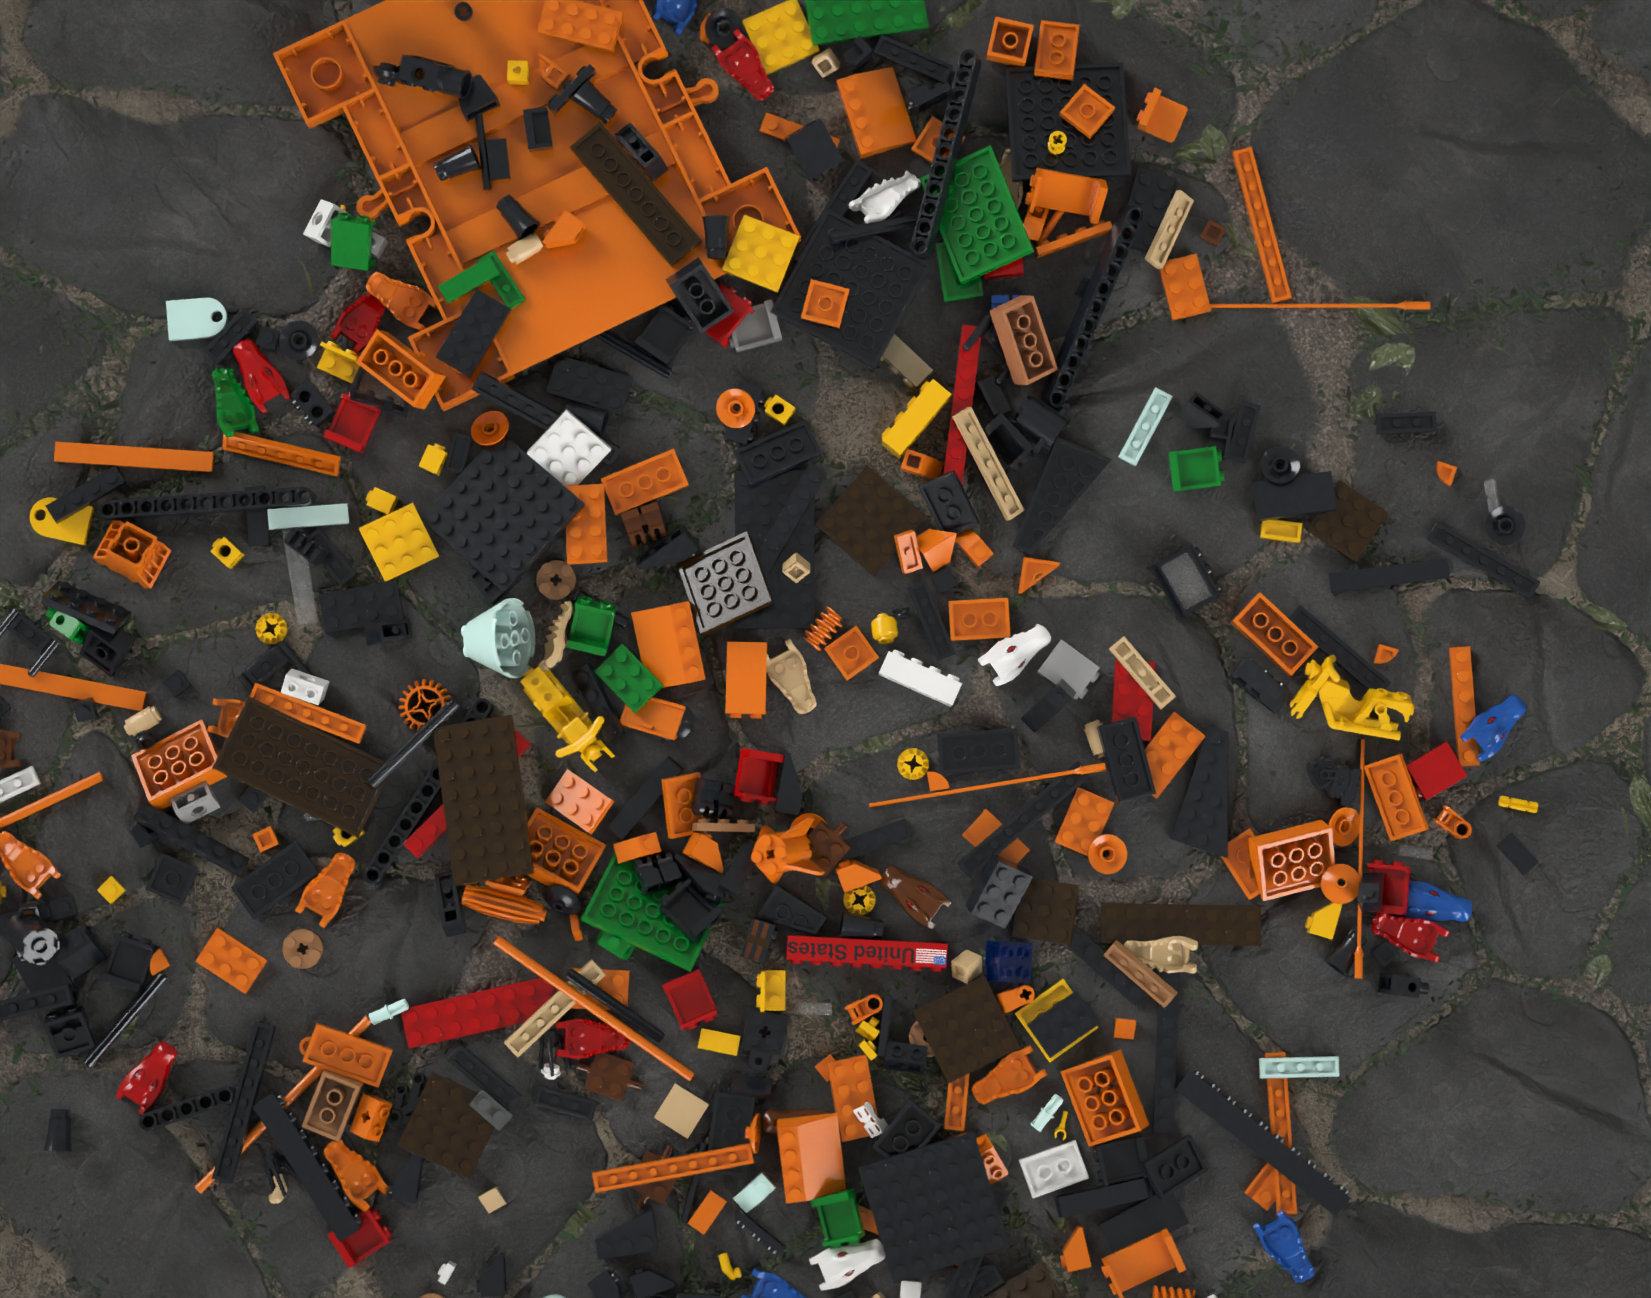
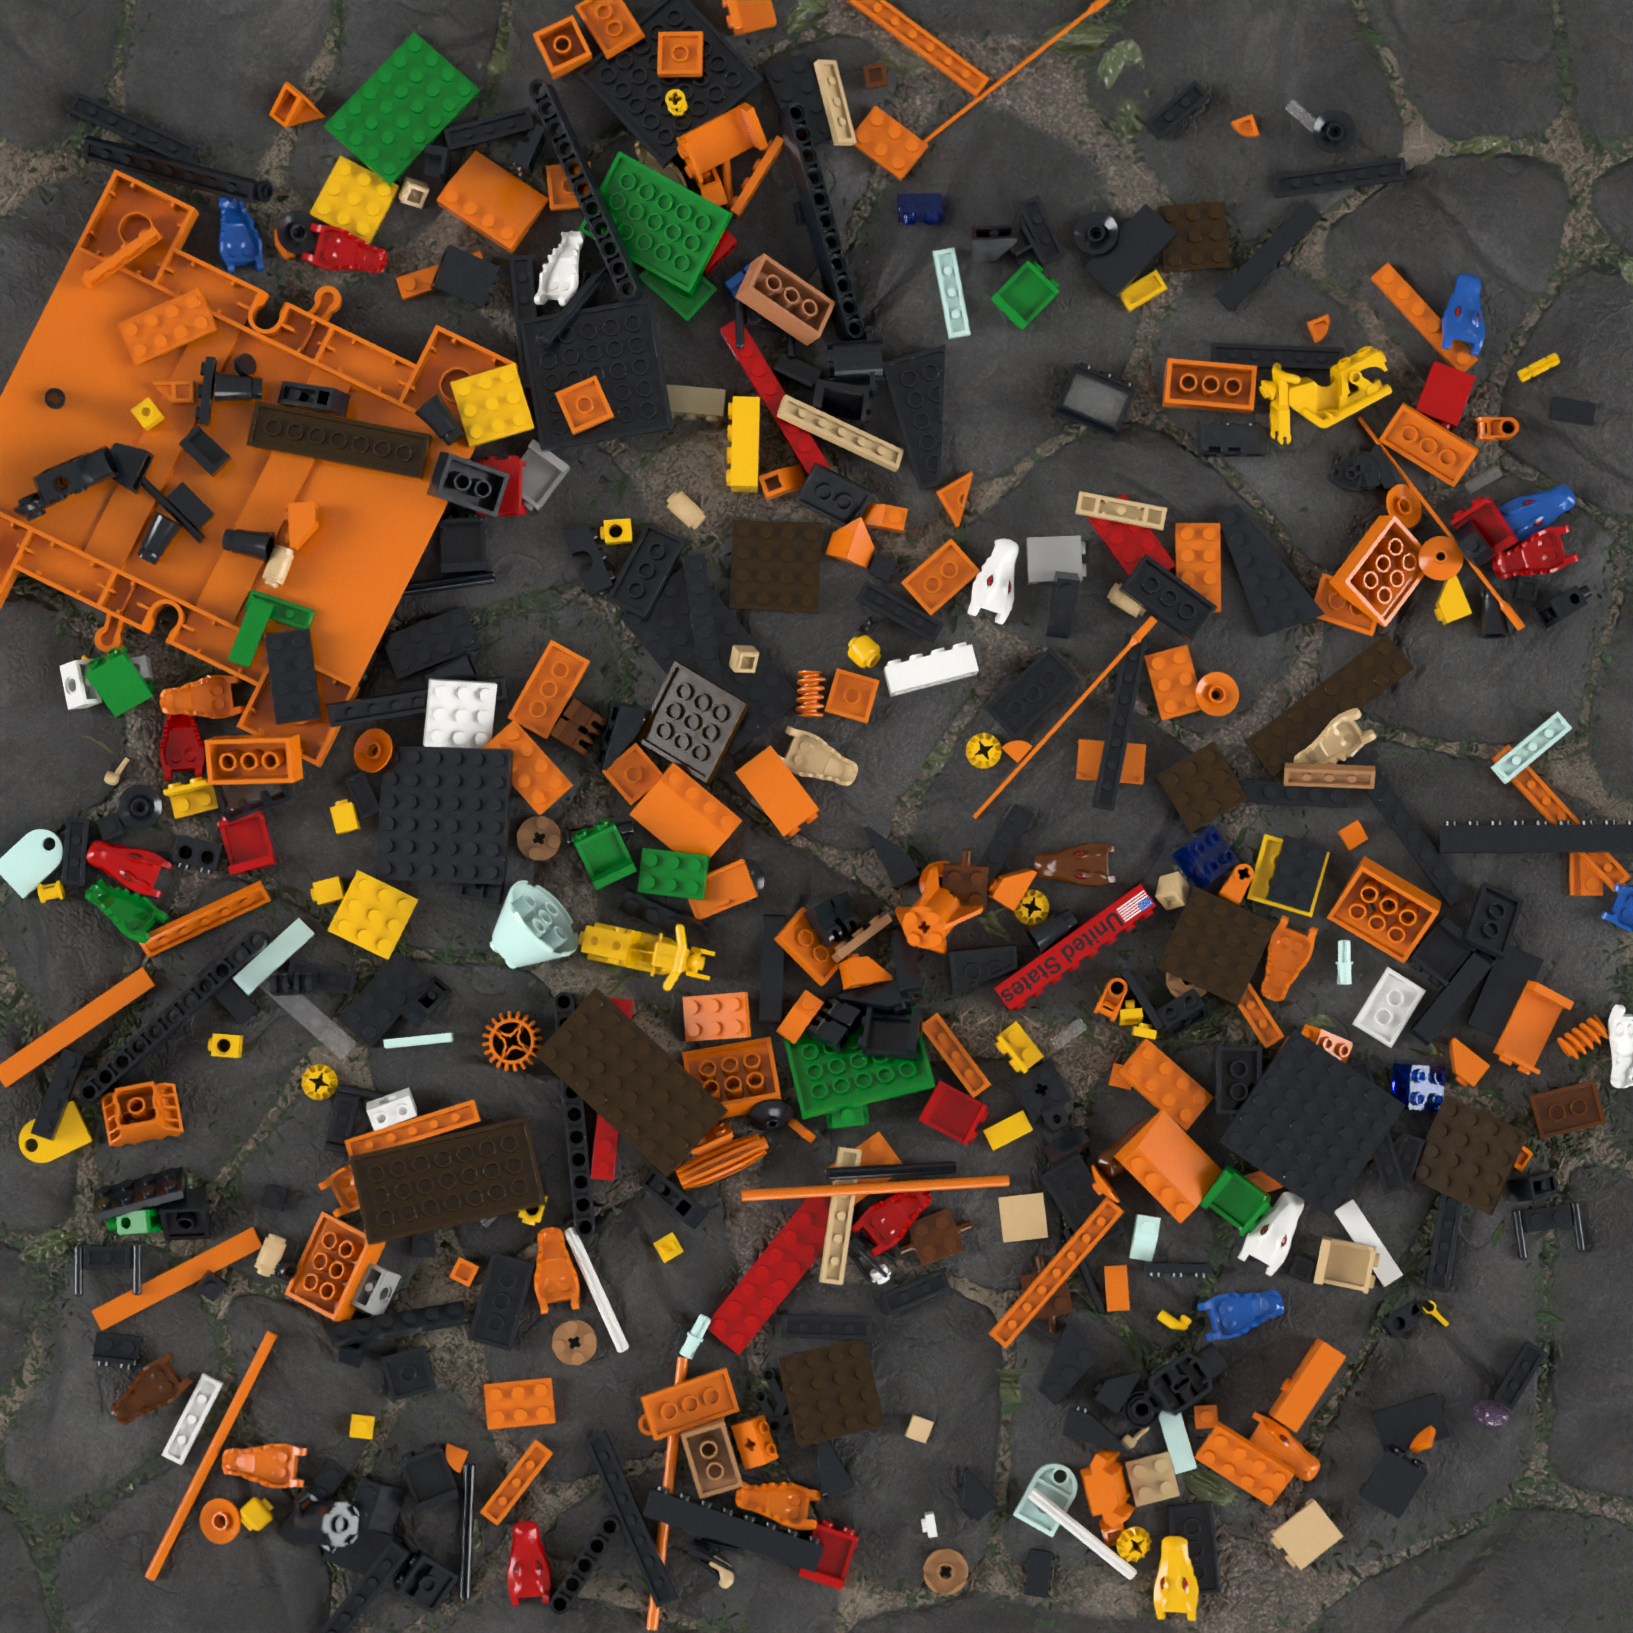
camera: 45 degrees left, 0 degrees up
black axle [367,699,460,788] -> none
dark grey plate [469,1089,513,1131] -> none
tan animal [537,601,575,671] -> none
orange dish [716,388,755,428] -> none
red panel [734,748,785,805] -> none
brick [741,918,778,964] -> none
white piece [853,1102,888,1138] -> none
orange plate [894,530,923,574] -> none
black brick [965,853,1033,928] -> none
yellow hand [1054,1111,1068,1140] -> none
none -> yellow bush [37,880,65,903]
none -> tan hand [104,757,130,786]
none -> black tile [234,353,257,376]
none -> light aqua tile [384,1033,454,1049]
none -> orange plate [480,1439,554,1526]
none -> white axle [564,1227,629,1353]
none -> orange plate [602,743,662,806]
none -> yellow tile [653,1232,684,1263]
none -> tan head [667,491,706,530]
none -> clear blue bracket [897,193,943,225]
none -> orange plate [922,1013,991,1098]
none -> clear blue bracket [1391,1063,1445,1111]

